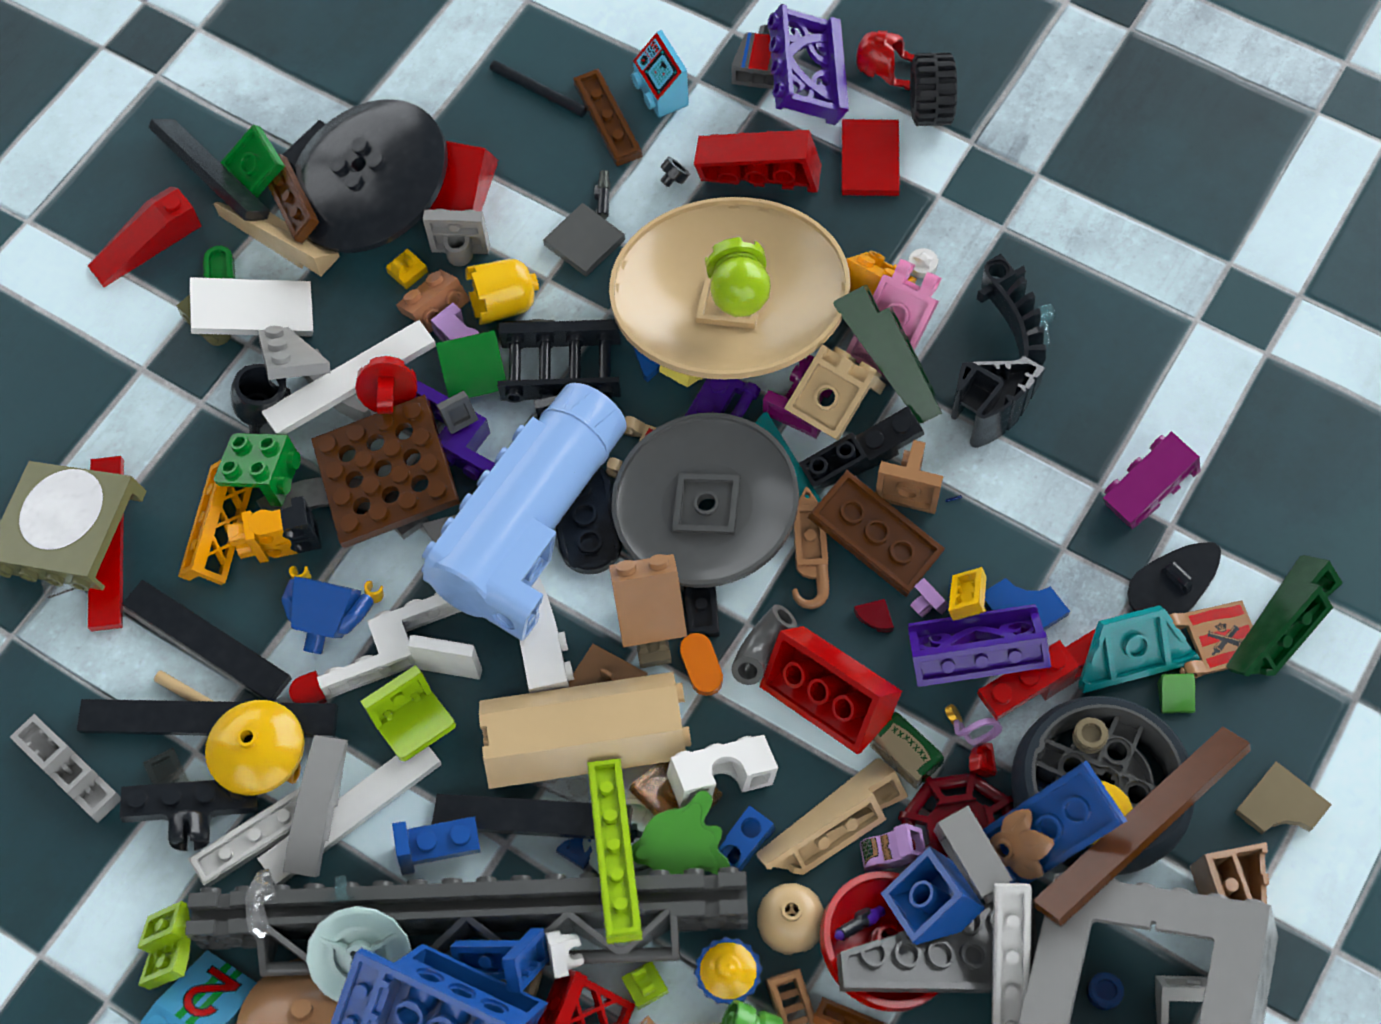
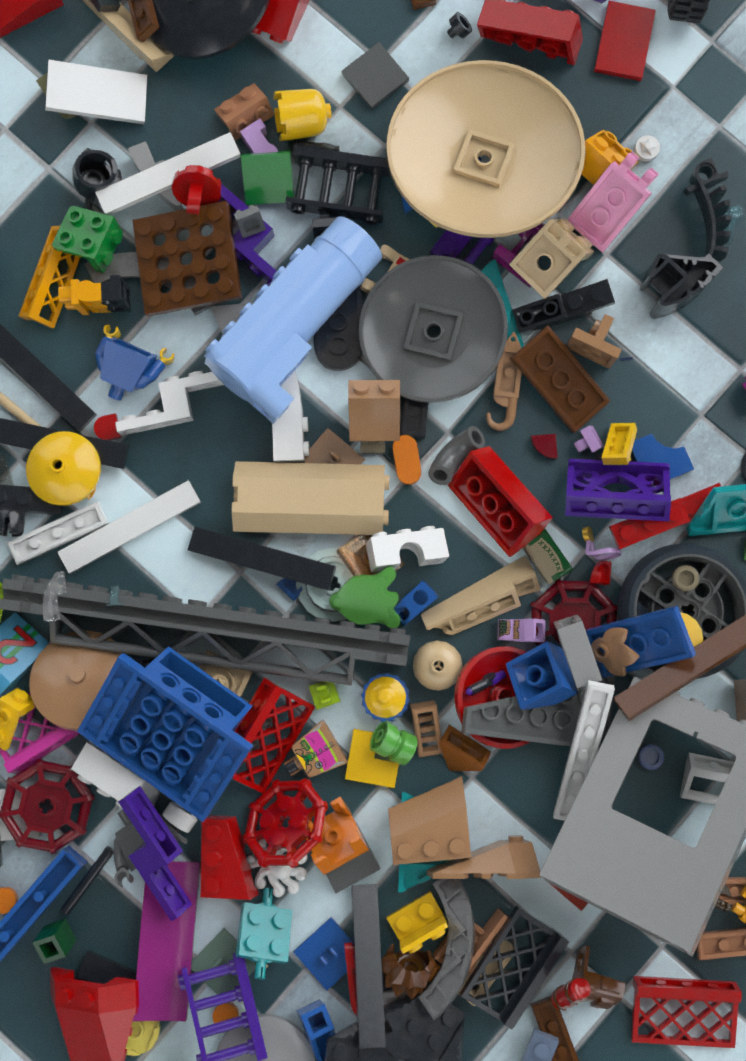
camera: 10 degrees right, 20 degrees up
green tile [203,245,235,279] -> none
light grey wing [258,326,331,380] -> none
light grey slope [283,735,348,877] -> none
light aqua piece [306,907,412,1002] -> none
lime bracket [360,665,456,761] -> none
yellow tile [385,249,428,290] -> none
blue bracket [392,817,481,875] -> none
white tile [407,635,482,680] -> none
light grey plate [423,209,490,267] -> none
blue bracket [450,928,550,993] -> none
white tile [546,930,584,978] -> none
lime tile [587,758,643,944] -> none
black piece [594,170,610,220] -> none
lime tile [705,237,771,317] -> none
dark green wedge [833,285,942,423] -> none

